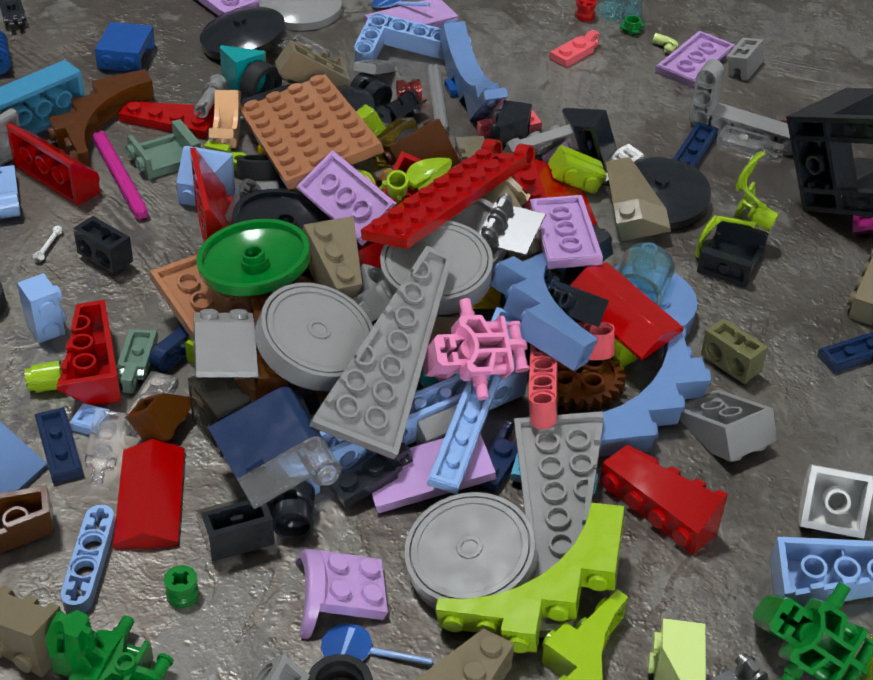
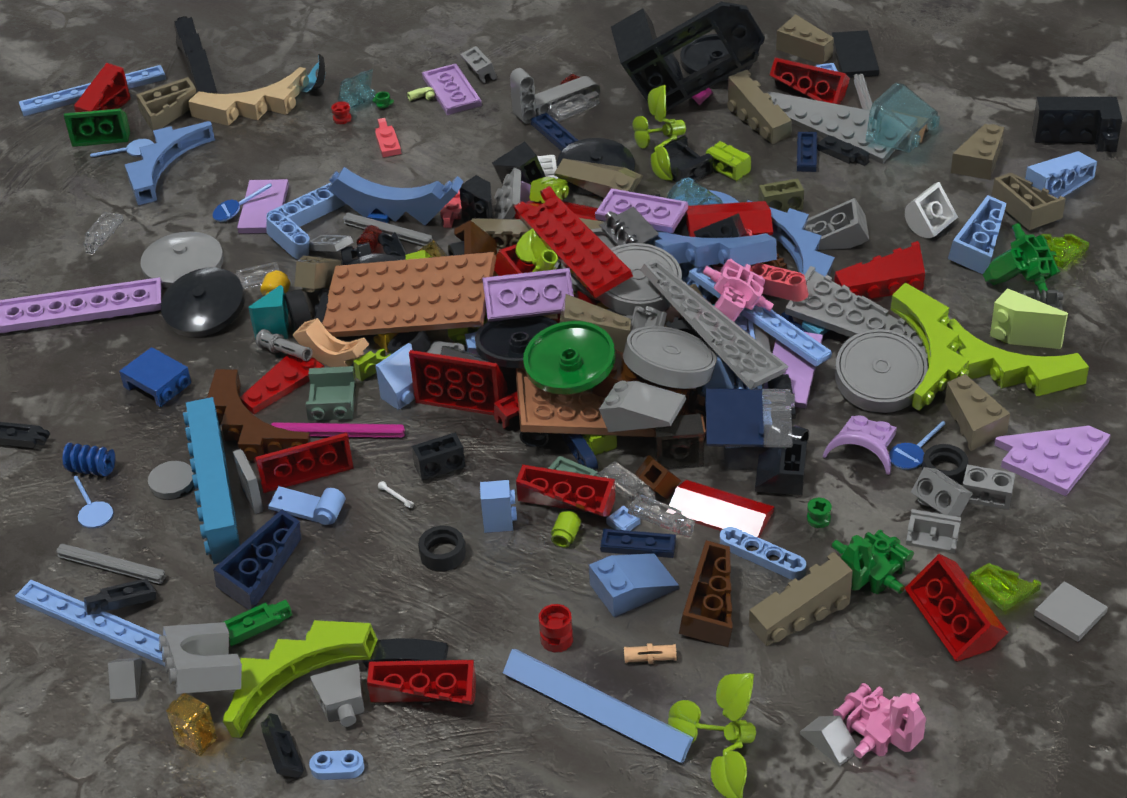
camera: 55 degrees left, 0 degrees up
none -> lime brick [706,141,751,181]

